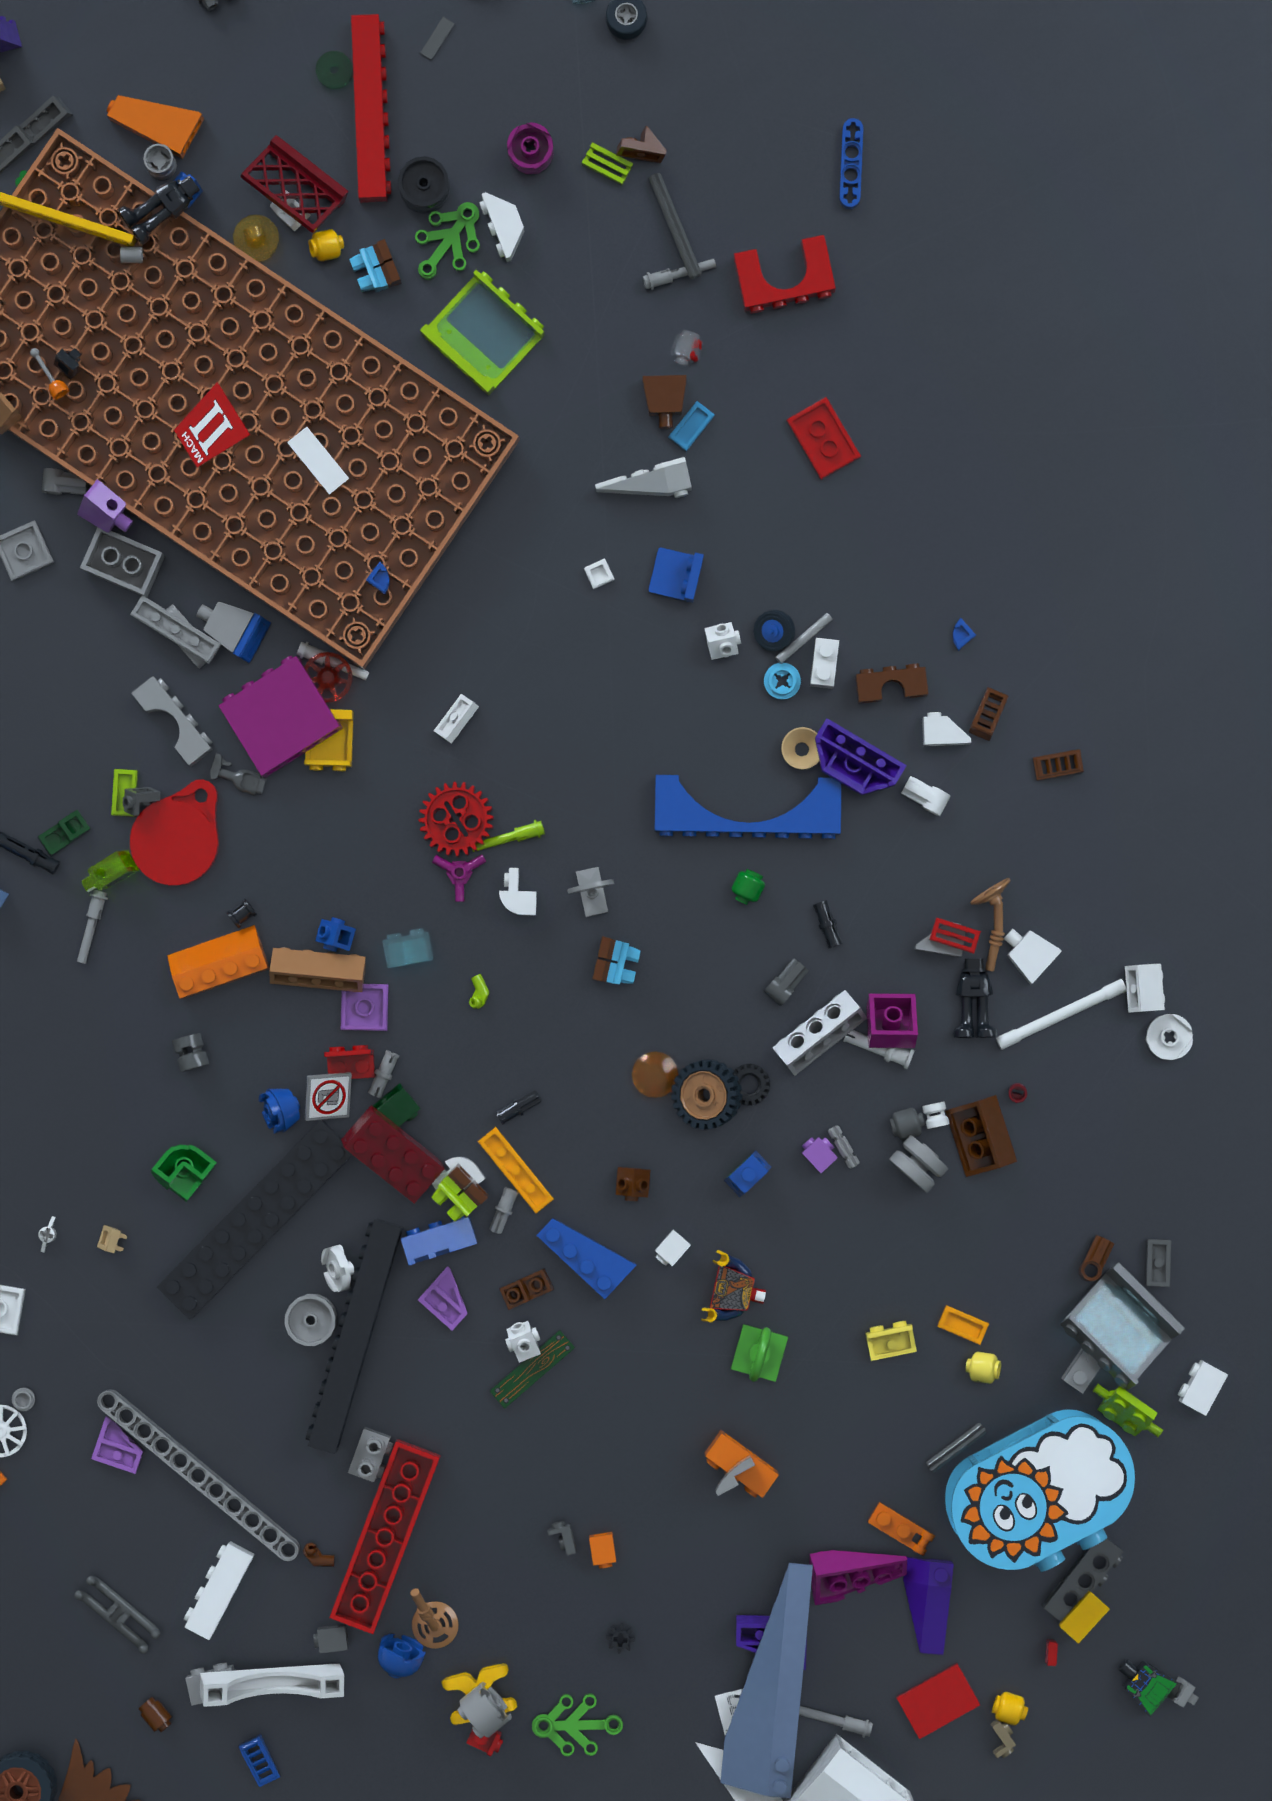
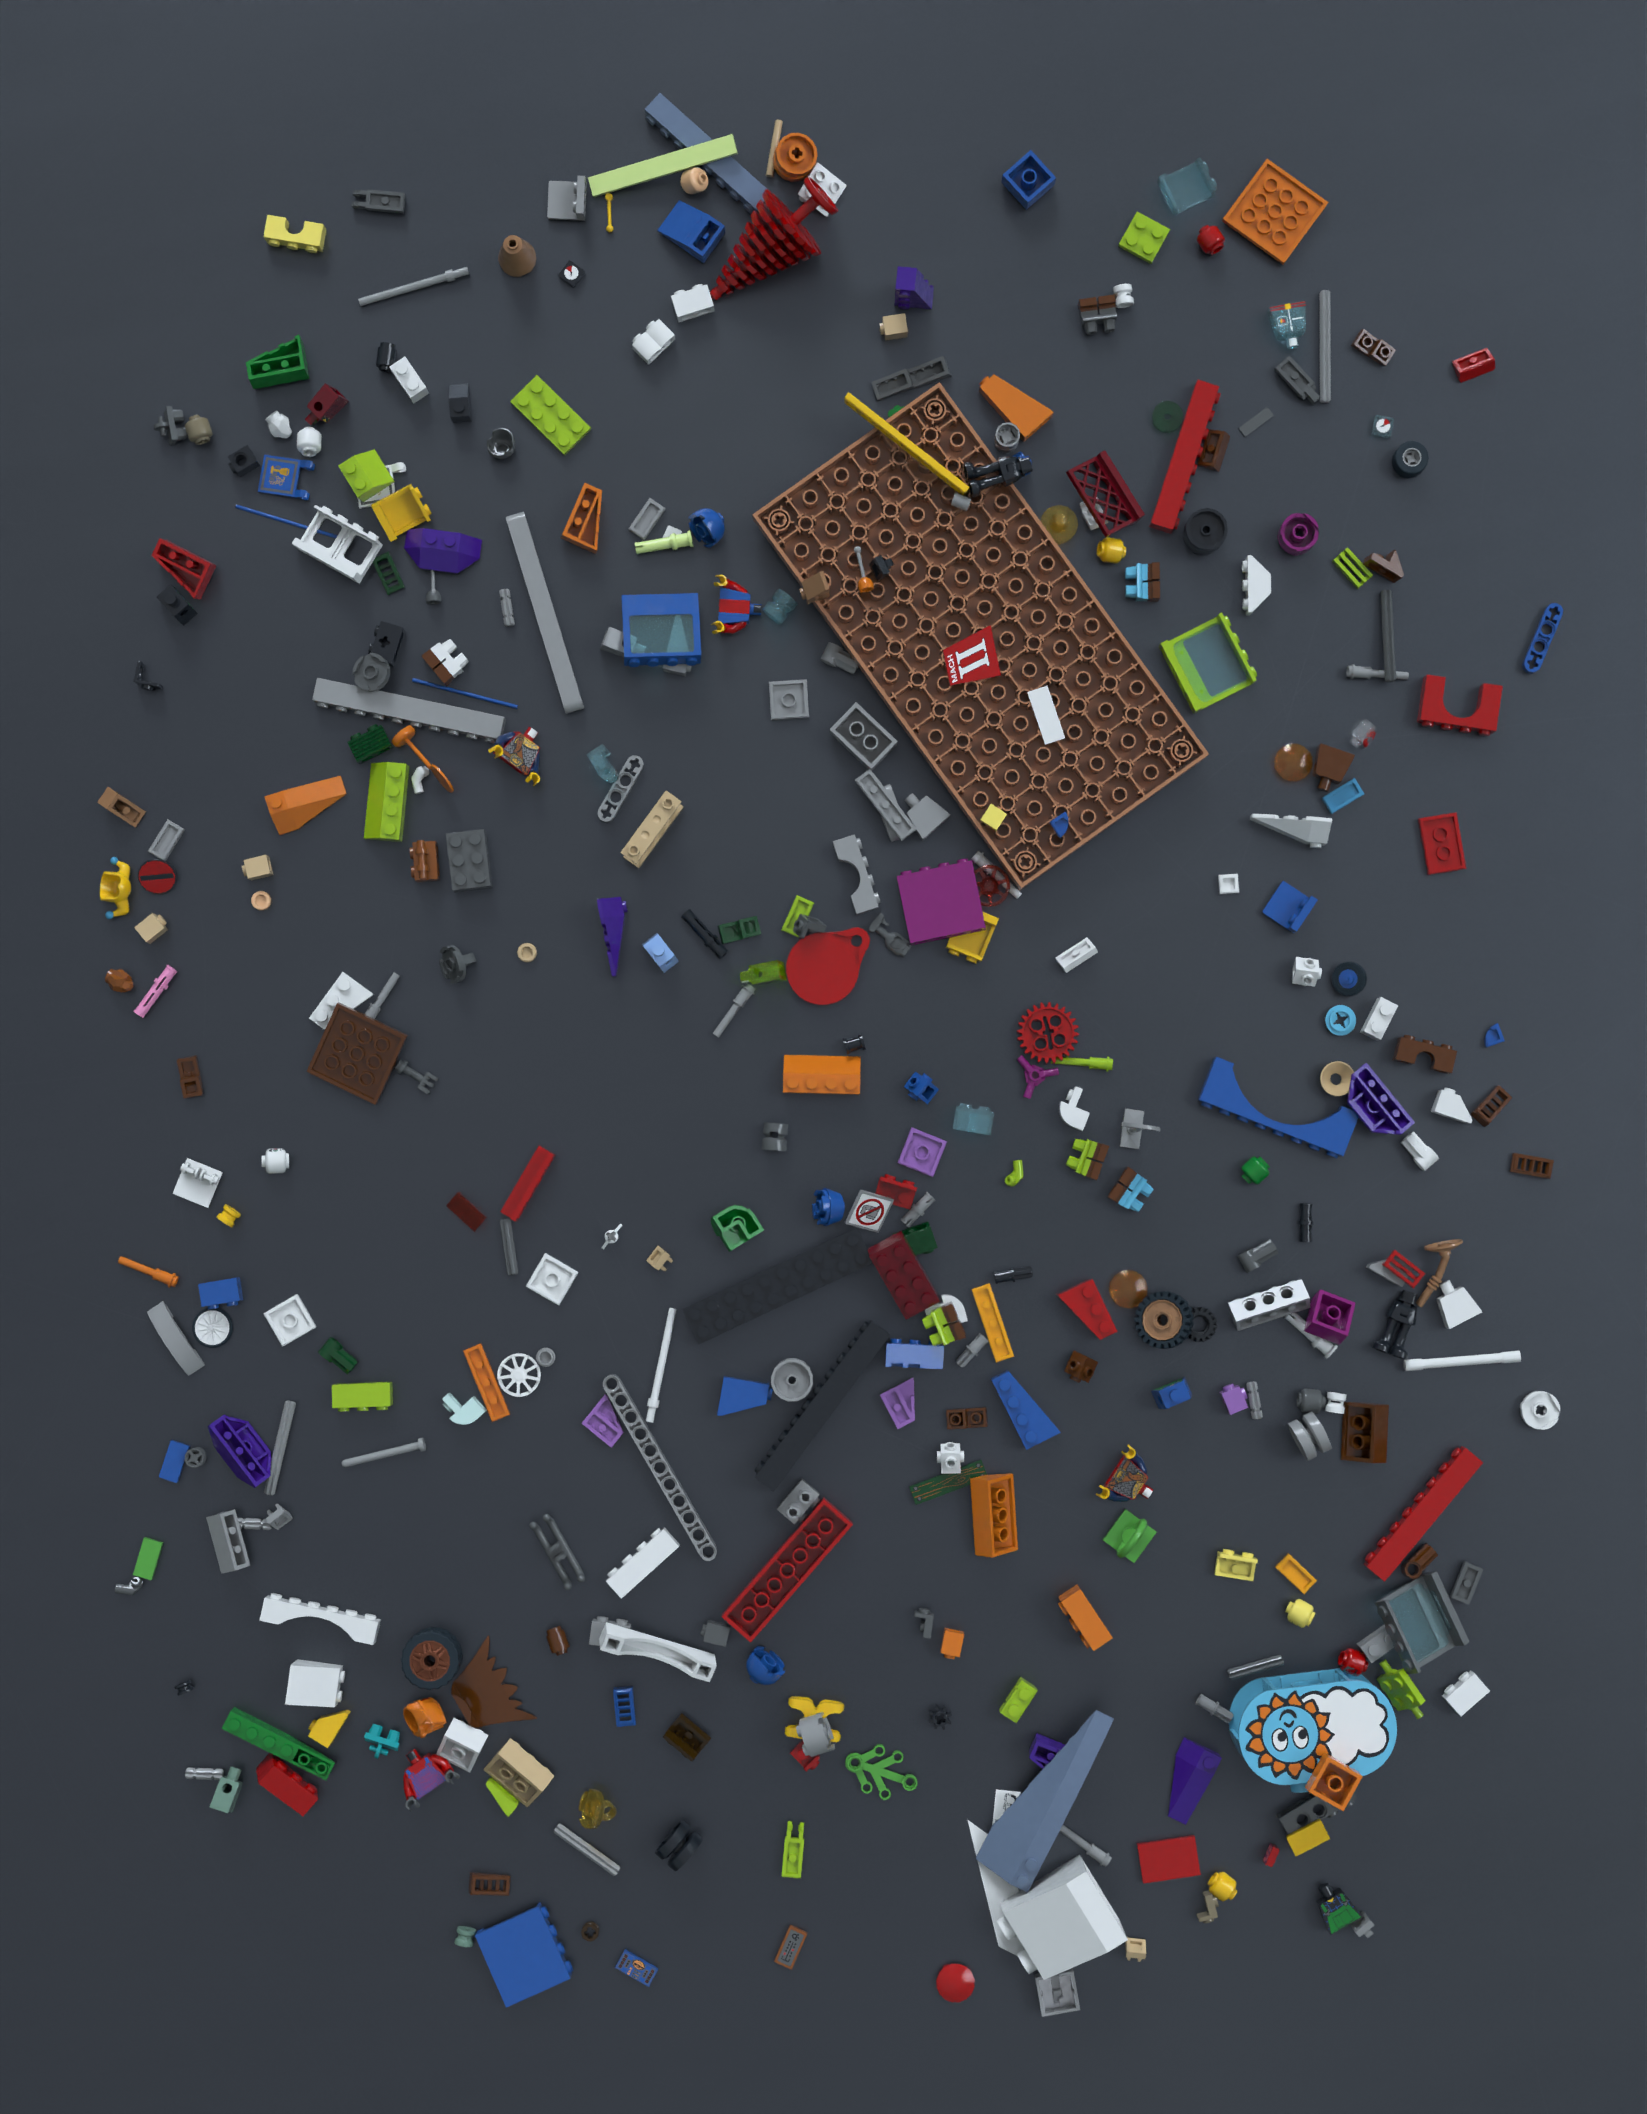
camera: 20 degrees right, 0 degrees up
medium lavender torso [77,479,133,533] -> none
blue tile [233,613,271,663] -> none
medium nougat brick [269,947,366,992] -> none
reddish brown arm [303,1543,335,1567] -> none
white plate [321,1244,354,1292] -> none
medium nougat dish [410,1588,459,1649] -> none
bright green plant [415,202,480,280] -> none
white brick [655,1229,691,1266] -> none
light grey slope [715,1455,755,1496] -> none
light grey bar [775,613,833,664] -> none
magenta wedge [809,1550,907,1605] -> none
orange plate [867,1502,935,1556] -> none
dark red hinge [1008,1083,1027,1103] -> none
white brick [1125,964,1165,1013] -> none
none -> white bar [646,1307,677,1423]
none -> dark brown bracket [663,1713,711,1762]
none -> blue slope [717,1376,773,1416]
none -> orange slope [970,1473,1018,1558]
none -> light yellow tile [980,804,1007,831]
none -> lime brick [999,1677,1038,1723]
none -> red wedge [1056,1278,1118,1340]
none -> lime hips [1066,1139,1109,1181]
none -> light grey axle [1195,1694,1234,1723]
none -> reddish brown slope [1197,429,1230,472]
none -> clear orange dish [1274,744,1313,782]
none -> orange brick [1305,1752,1363,1812]
none -> red head [1338,1648,1368,1676]
none -> red brick [1363,1446,1483,1582]

